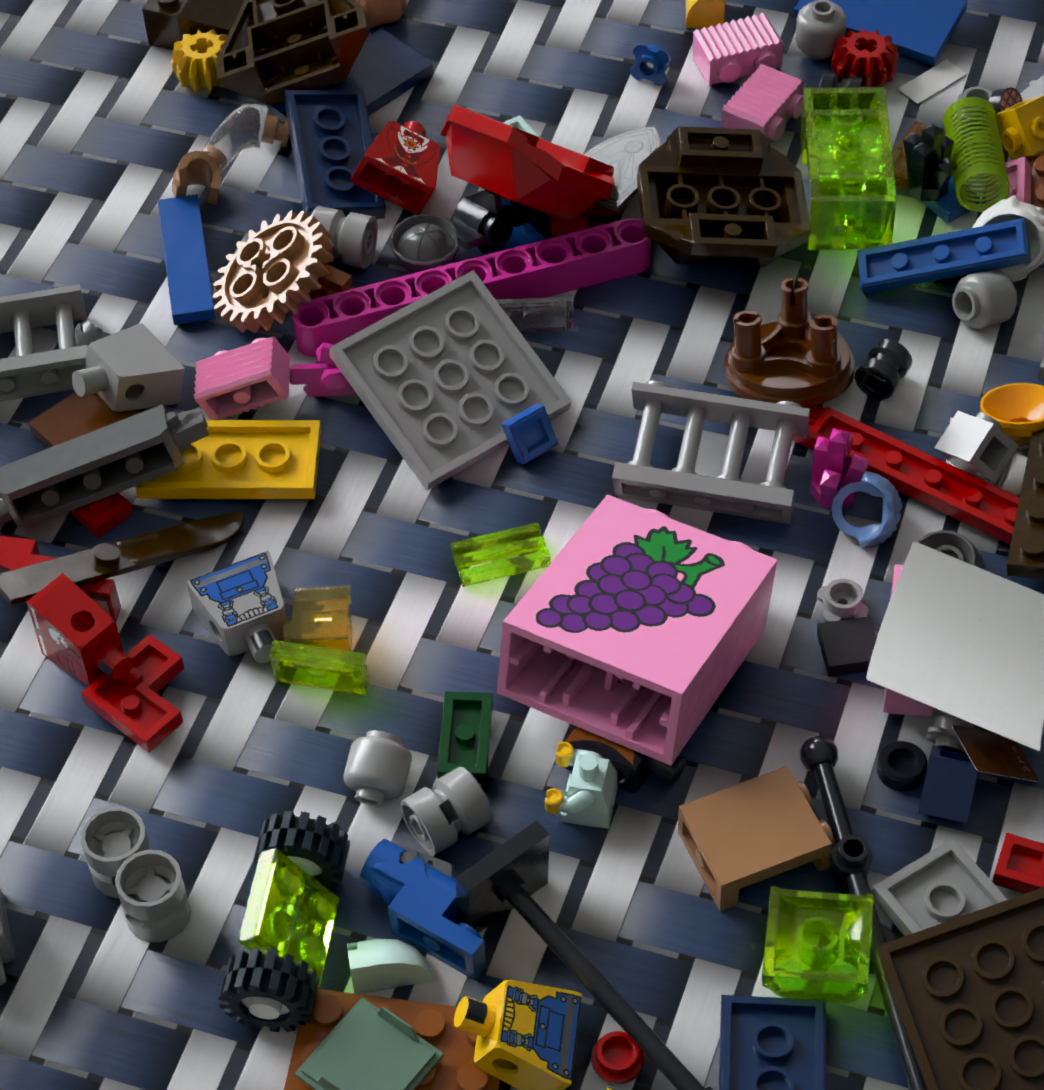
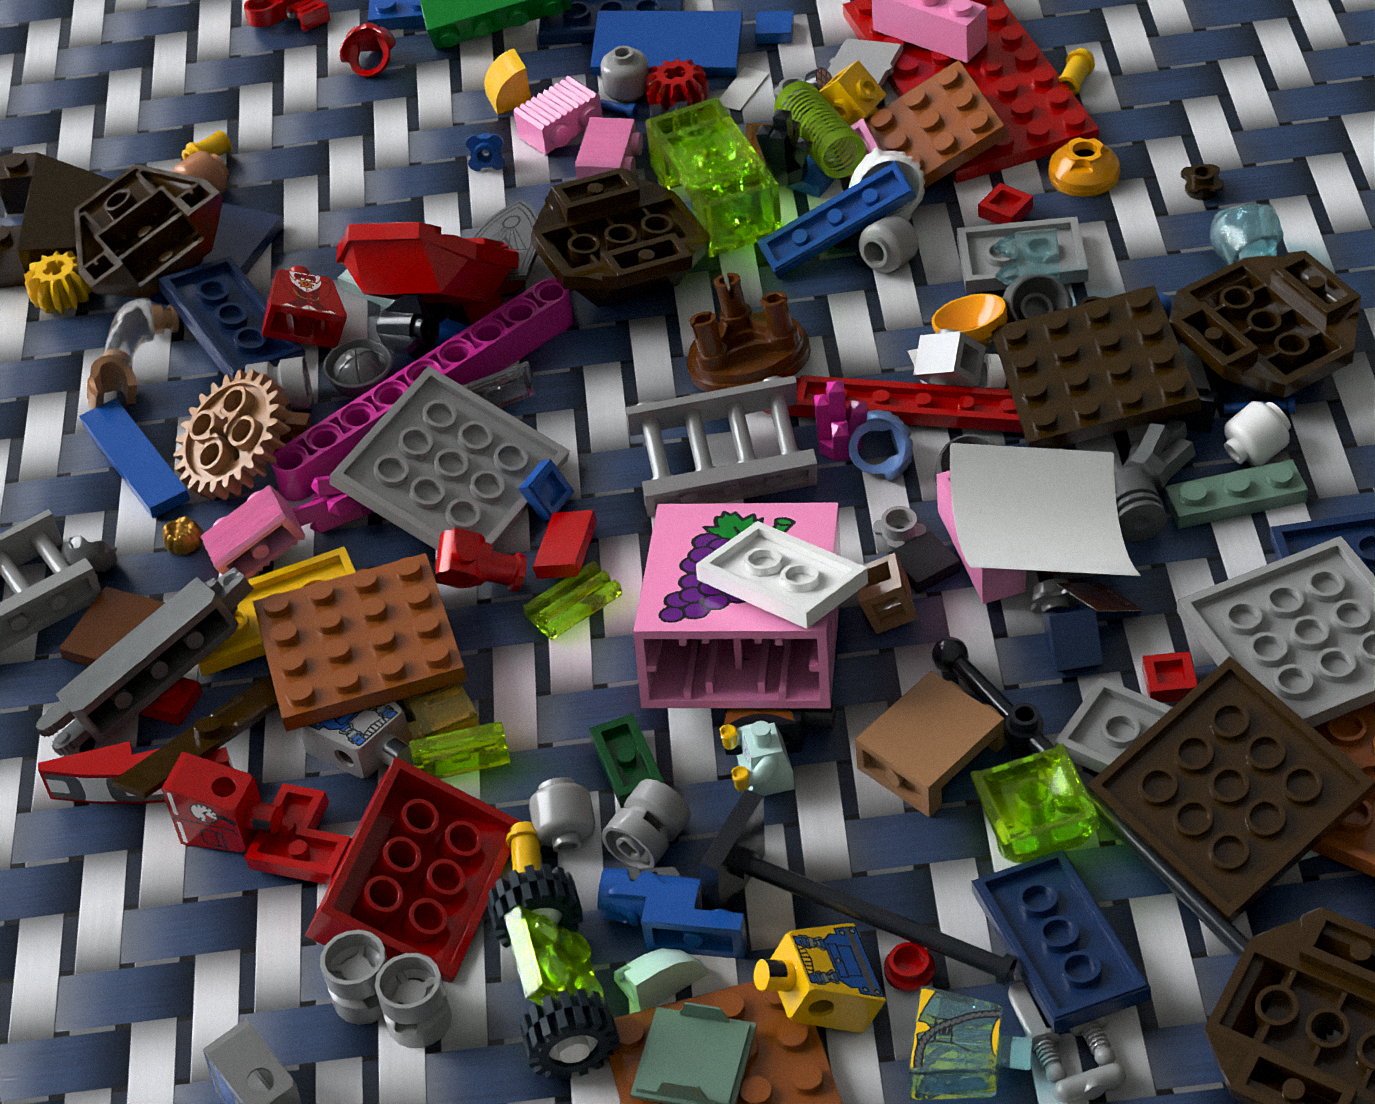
camera: 20 degrees left, 5 degrees down
light grey torso [72,323,185,412] -> none
black wheel [854,339,913,400] -> none
black tile [877,741,927,791] -> none
none -> pearl gold piece [162,516,204,555]
none -> dark orange plate [253,553,467,732]
none -> red slope [305,757,522,983]
none -> red connector [434,527,527,593]
none -> yellow pin [506,821,543,874]
none -> red tile [533,510,597,579]
none -> blue piece [600,99,639,119]
none -> white plate [696,521,868,629]
none -> blue tile [755,11,794,44]
none -> medium nougat brick [857,553,918,634]

